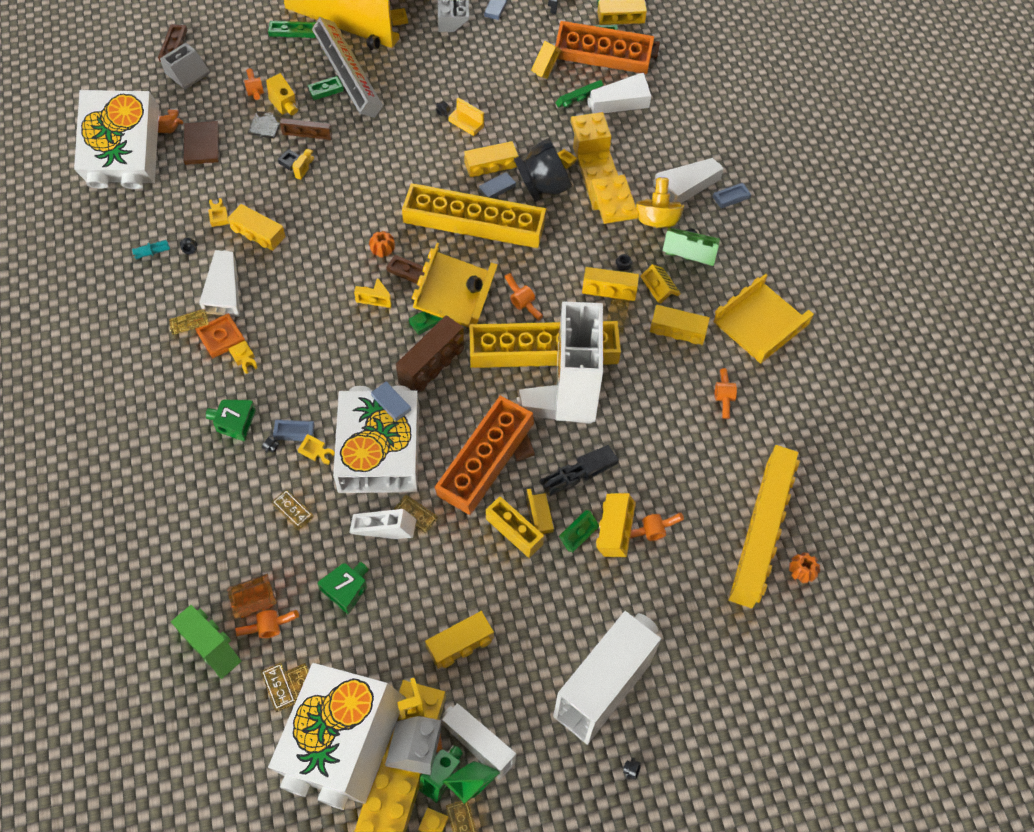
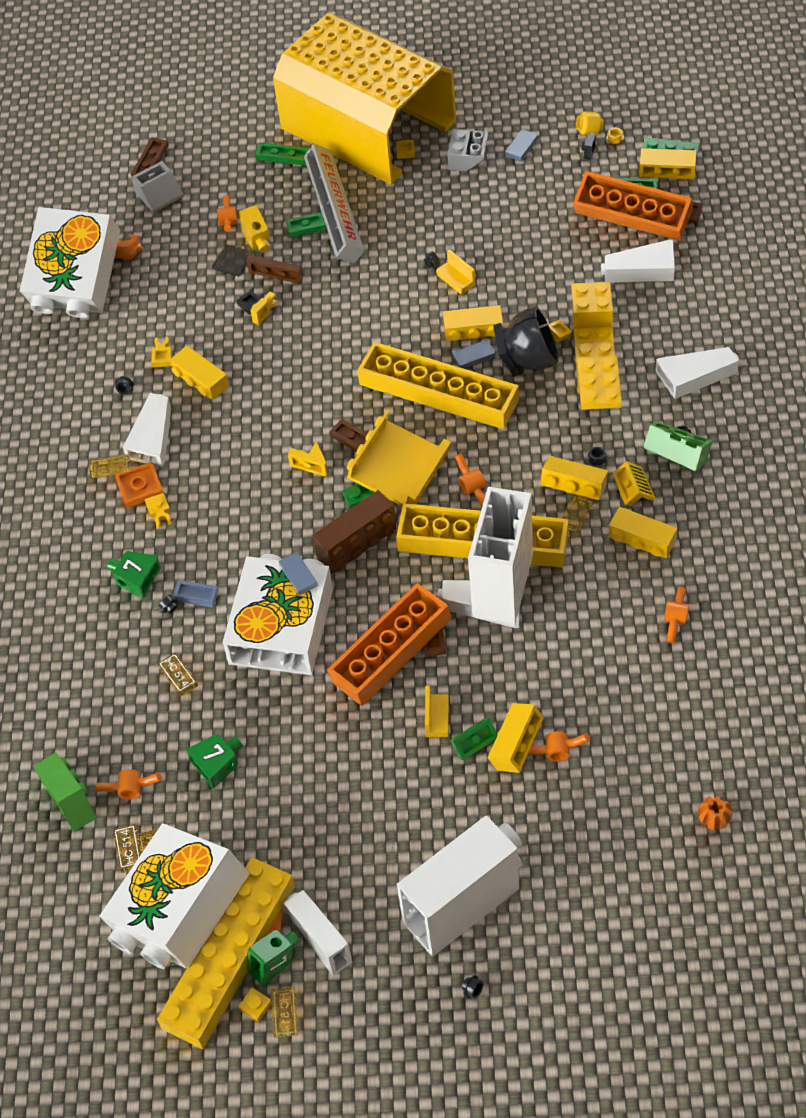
camera: 20 degrees right, 5 degrees down
teal axle [132,240,170,260] -> none
reddish brown tile [183,121,219,165] -> none
clear orange brick [227,573,277,619] -> none
yellow plate [297,434,335,465] -> none
white slope [349,509,416,539] -> none
black plate [366,34,380,50] -> none
orange piece [369,231,396,258] -> none
light grey slope [385,716,441,775] -> none
clear yellow tile [394,495,438,533] -> none
yellow panel [397,677,424,720] -> none
yellow brick [425,611,494,669] -> none
green slope [442,761,500,804] -> none
black plate [466,275,483,293] -> none
yellow brick [486,496,544,558] -> none
yellow panel [531,41,562,79] -> none
black arm [539,445,619,497] -> none
green plate [555,80,604,108] -> none
yellow piece [636,177,684,228] -> none
sand blue tile [713,183,751,209] -> none
yellow panel [713,274,814,364] -> none
yellow brick [728,445,800,608] -> none

